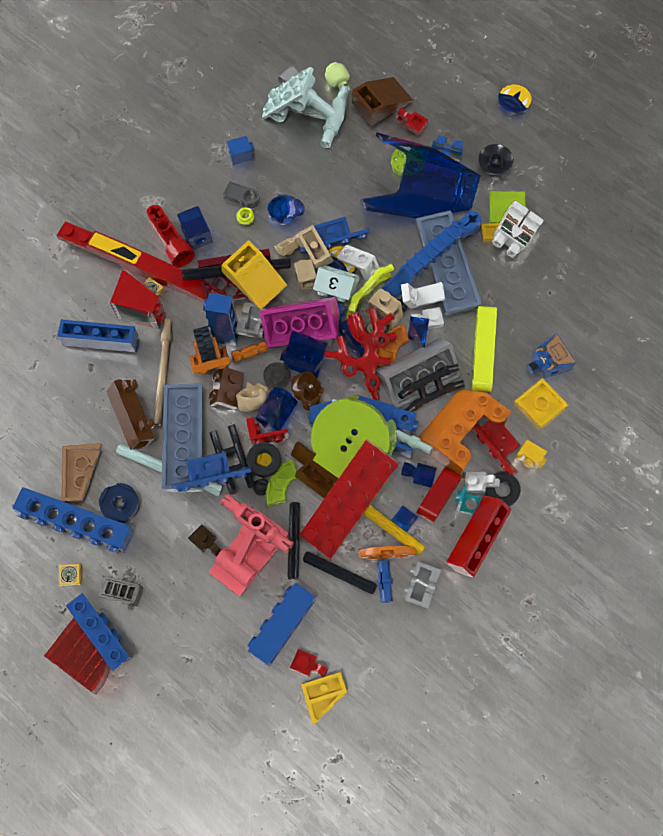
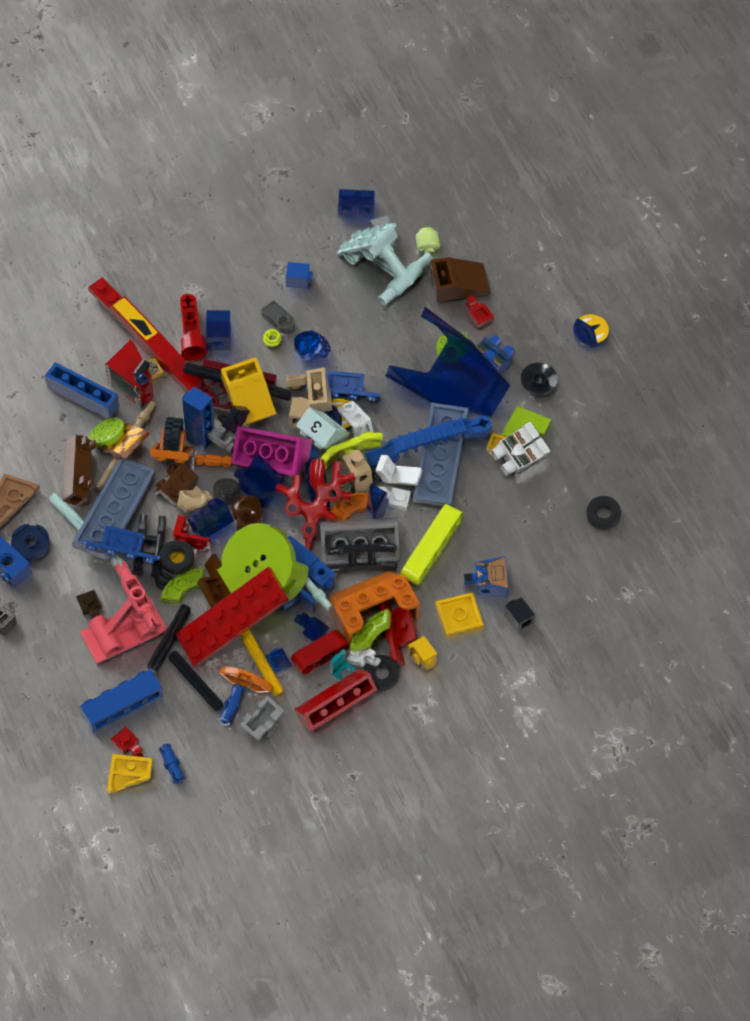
camera: 20 degrees right, 10 degrees down
none -> lime tile [89,417,126,448]
none -> slope [97,423,150,459]
none -> arm [133,360,150,385]
none -> blue pin [159,744,185,784]
none -> black bracket [217,405,250,430]
none -> clear blue brick [338,189,375,218]
none -> lime tile [350,609,391,652]
none -> black brick [504,597,535,633]
none -> black tyre [586,496,621,529]

